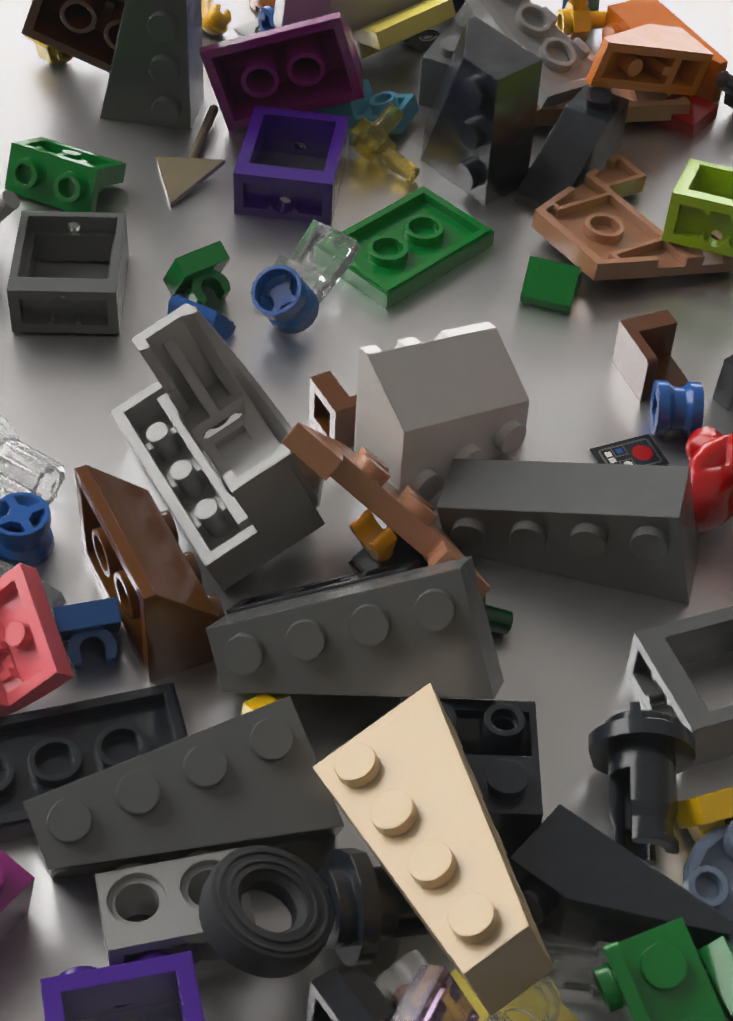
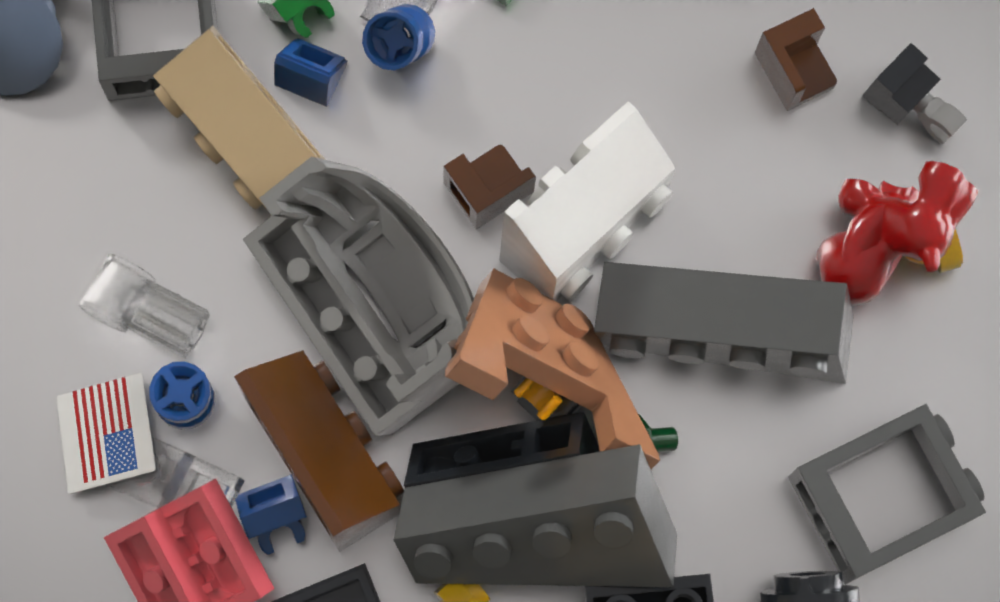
camera: 10 degrees left, 30 degrees up
sticker [589,434,669,466] -> none
blue wheel [649,380,704,437] -> none
none -> tan brick [153,25,326,211]

